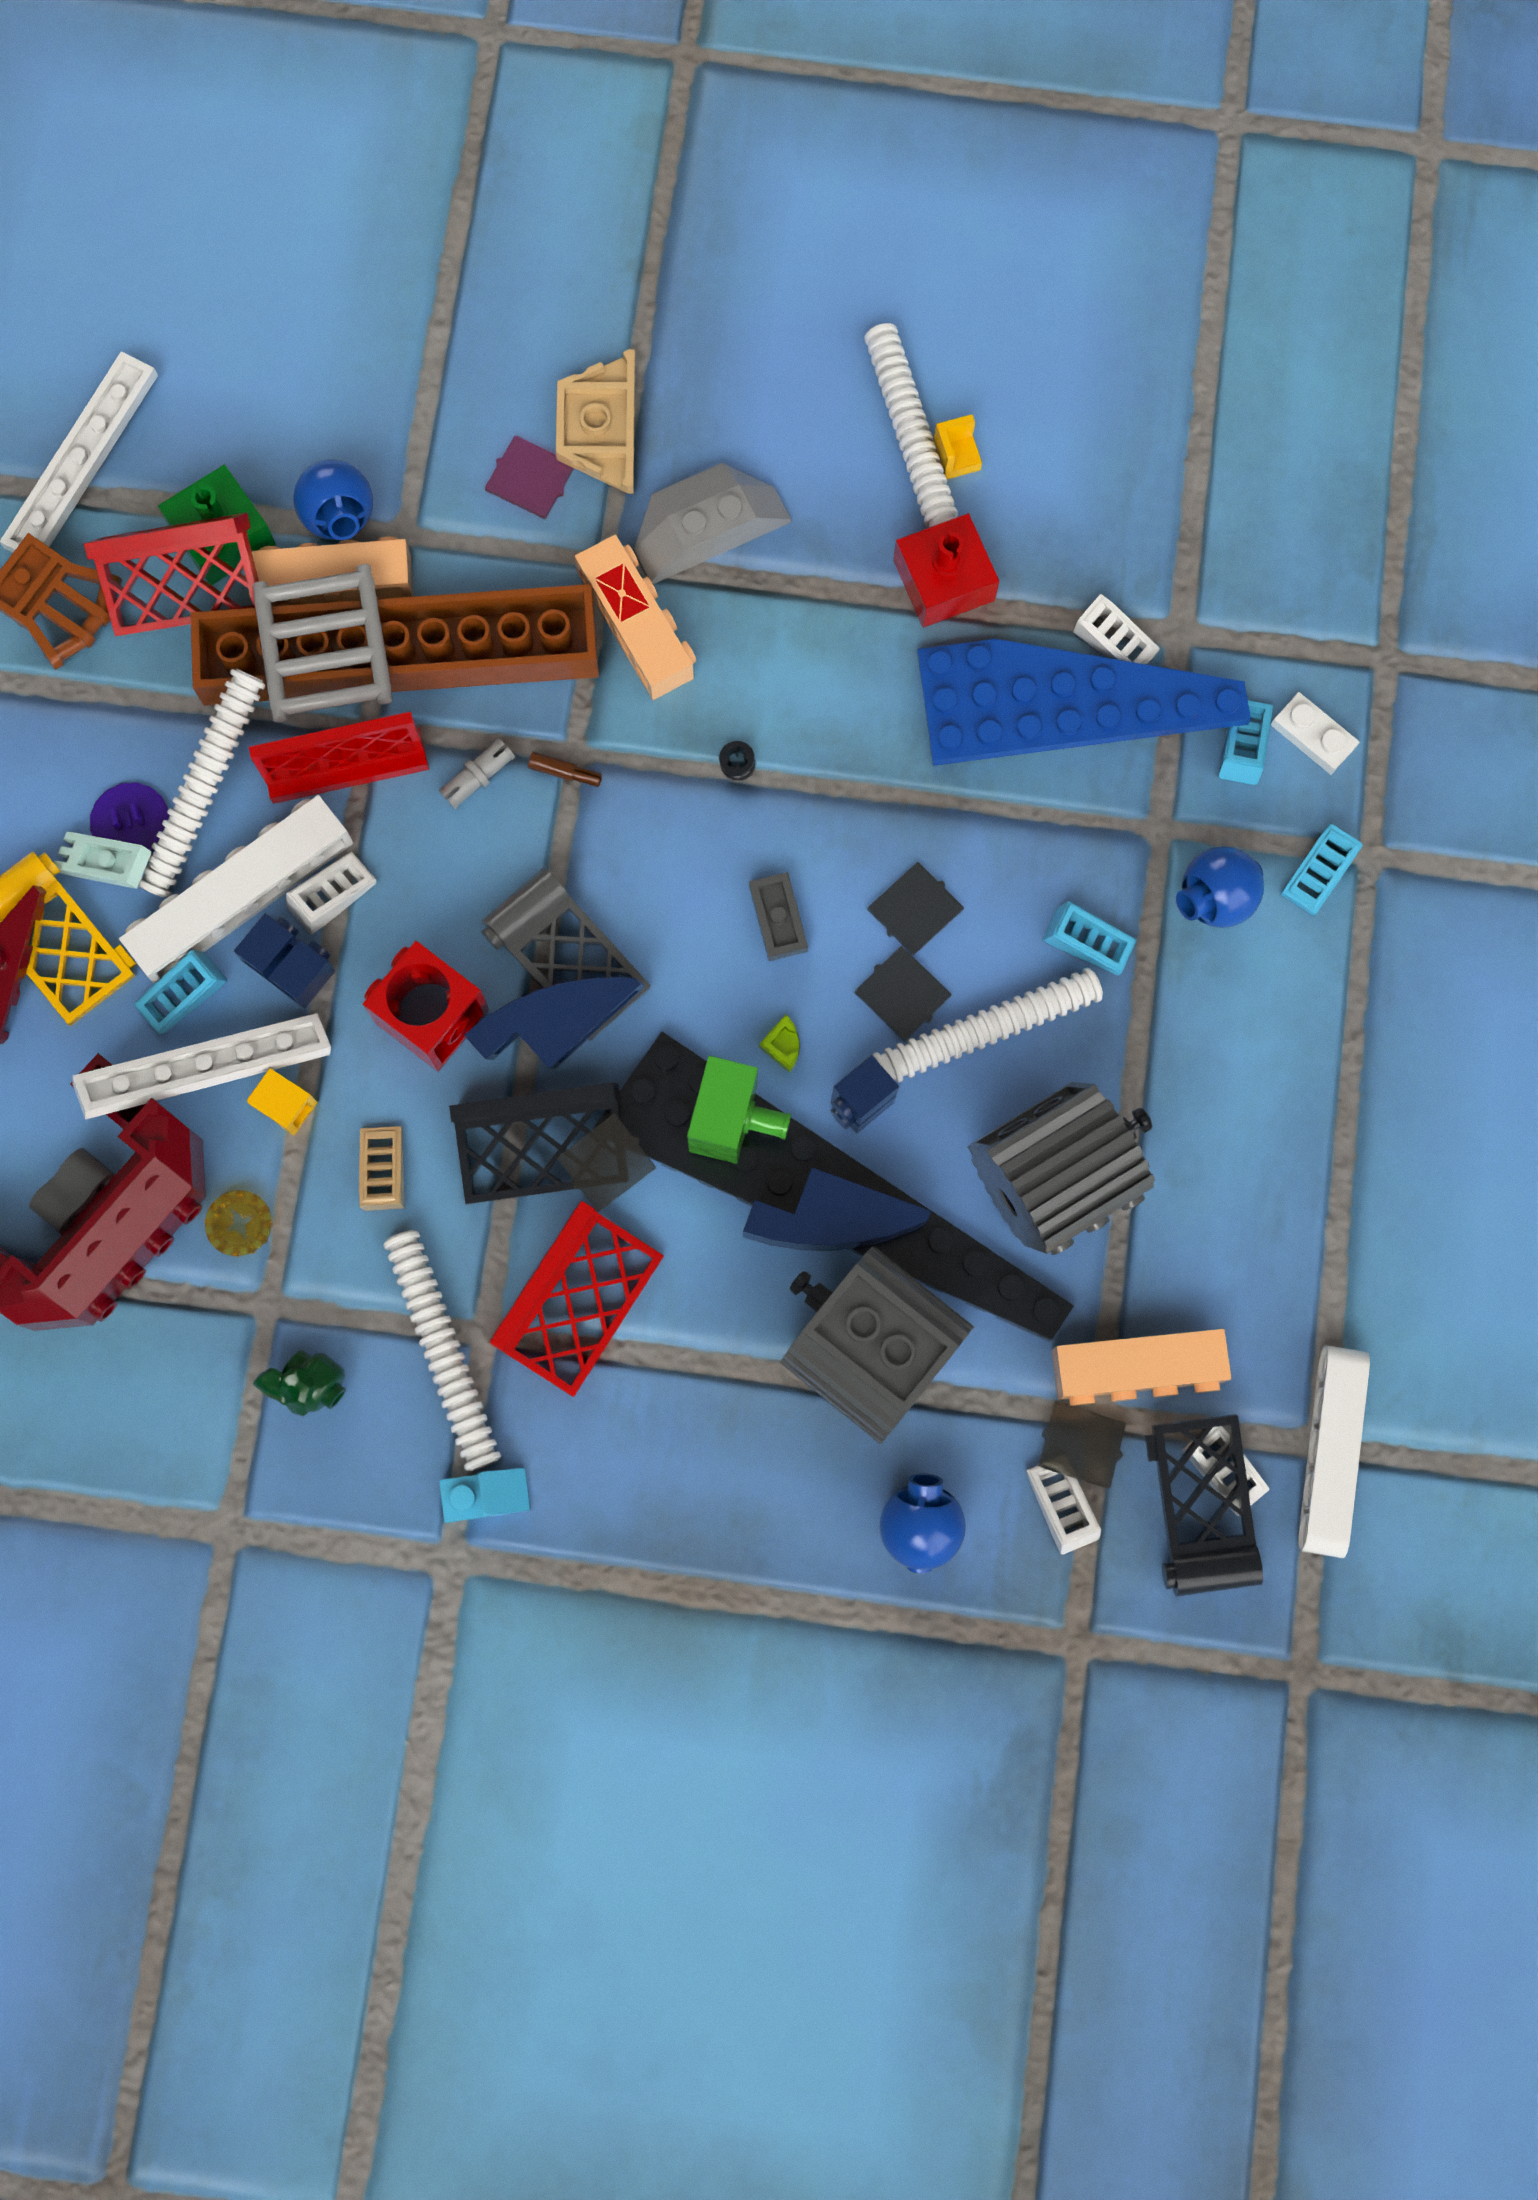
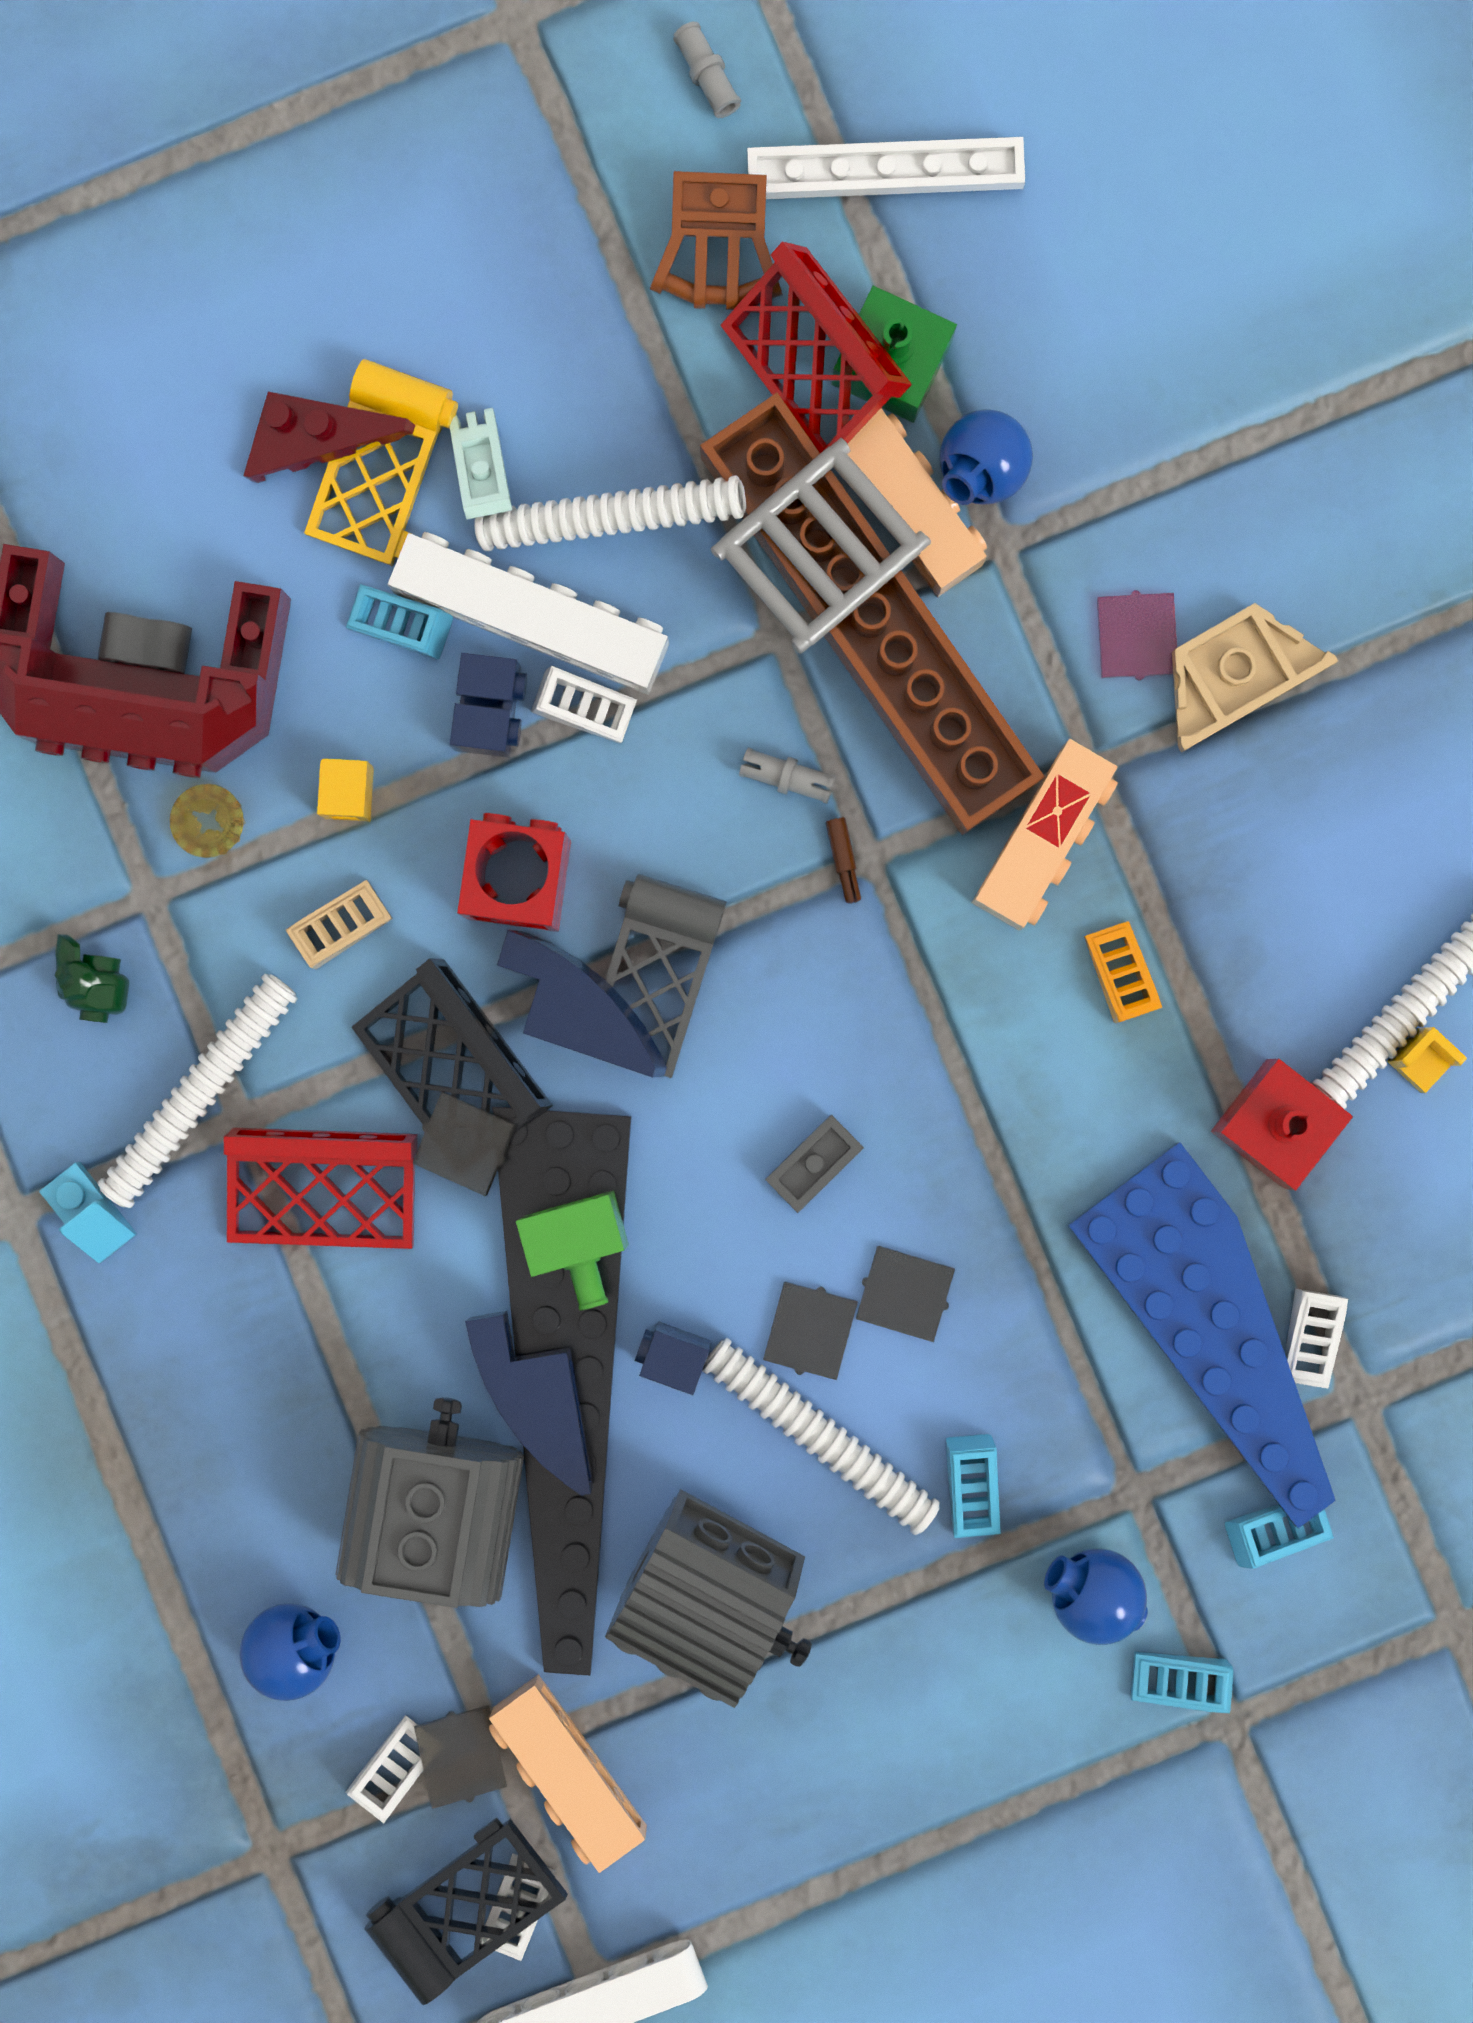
camera: 65 degrees right, 10 degrees up
white plate [72,1013,331,1120] -> none
dark purple piece [90,782,170,853] -> none
red fence [249,711,429,804] -> none
light grey wedge [634,463,791,584] -> none
black bush [719,741,756,781] -> none
lime tile [759,1014,800,1073] -> none
white plate [1271,692,1360,775] -> none
none -> light orange slope [1084,921,1163,1023]

